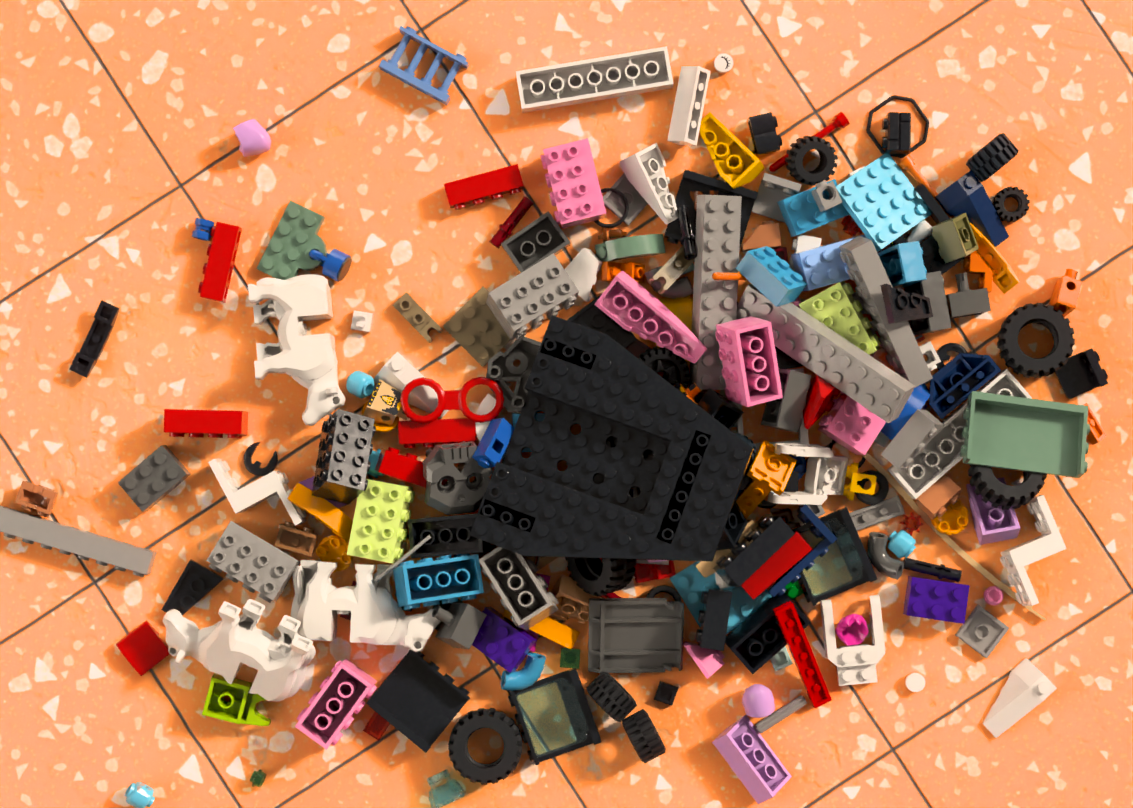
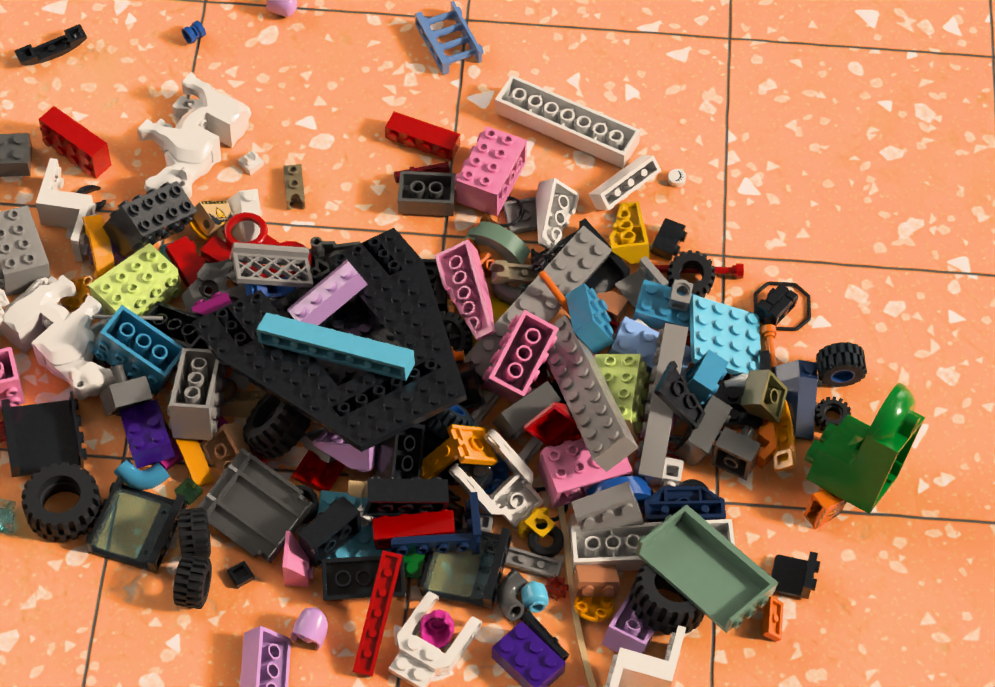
camera: 35 degrees right, 30 degrees down
red brick [198,222,242,303] -> none
sand green plate [256,200,352,282] -> none
medium nougat bracket [275,521,318,557] -> none
medium azure head [346,370,375,398] -> none
dark tan plate [442,286,510,367] -> none
light grey brick [486,253,579,340] -> none
white slope [565,248,602,302] -> none
light grey axle [755,695,807,733] -> none
light aqua tile [770,646,793,671] -> none
black tyre [997,303,1075,379] -> none
none -> magenta slope [191,291,232,317]
none -> light grey fence [230,242,313,288]
none -> medium azure brick [256,313,415,381]
none -> lavender slope [287,260,368,326]
none -> green piece [804,382,925,514]

